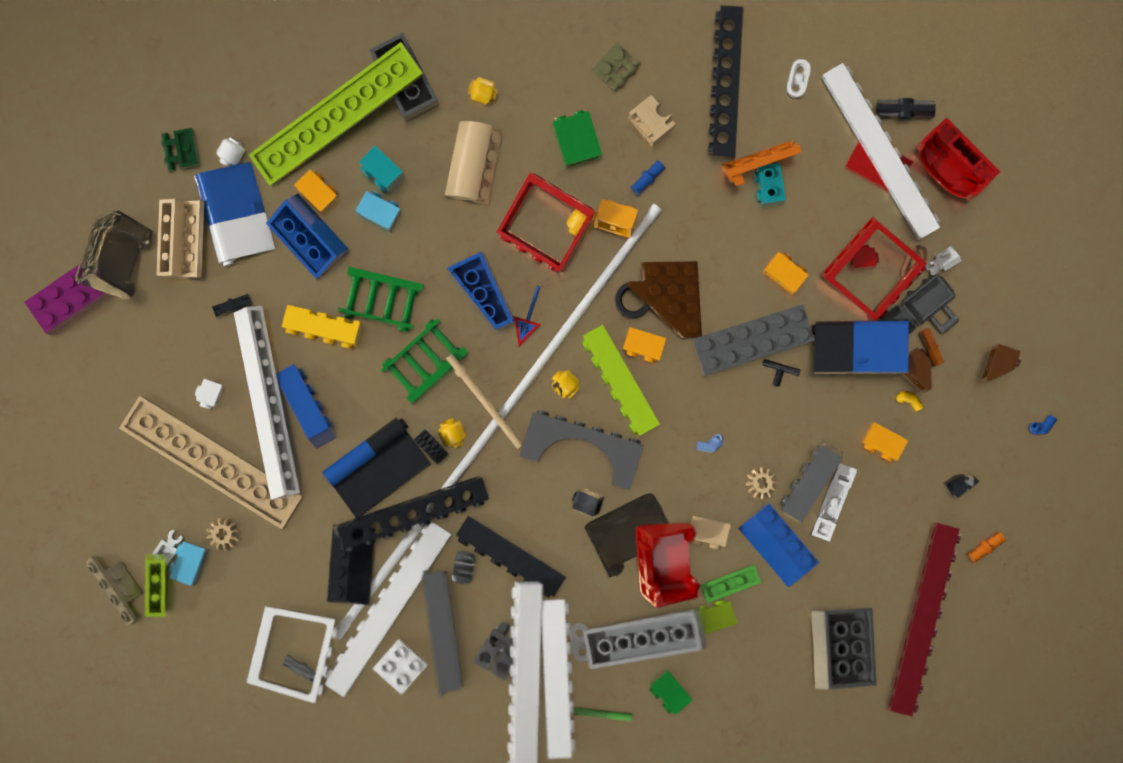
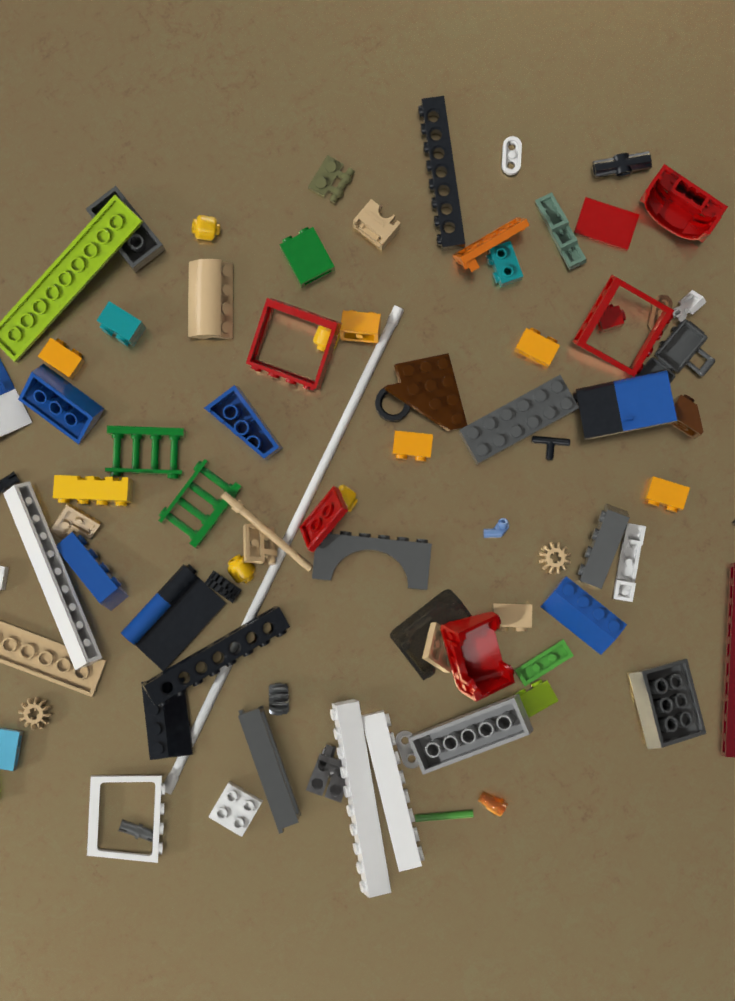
camera: 10 degrees left, 0 degrees up
white brick [324,522,452,697] -> none
medium azure brick [356,190,401,231] -> none
black brick [456,516,566,598] -> none
piece [514,286,541,347] -> none
black brick [572,488,605,517] -> none
lime brick [581,324,660,437] -> none
blue pin [630,160,666,195] -> none
green brick [650,670,693,715] -> none
white brick [822,63,941,241] -> none
yellow arm [896,390,924,412] -> none
orange axle [919,328,944,367] -> none
none -> tan plate [50,503,101,542]
none -> tan plate [243,523,278,565]
none -> red tile [299,486,348,552]
none -> tan wing [422,622,451,673]
none -> clear orange cone [478,792,508,817]
none -> sand green slope [535,192,587,270]

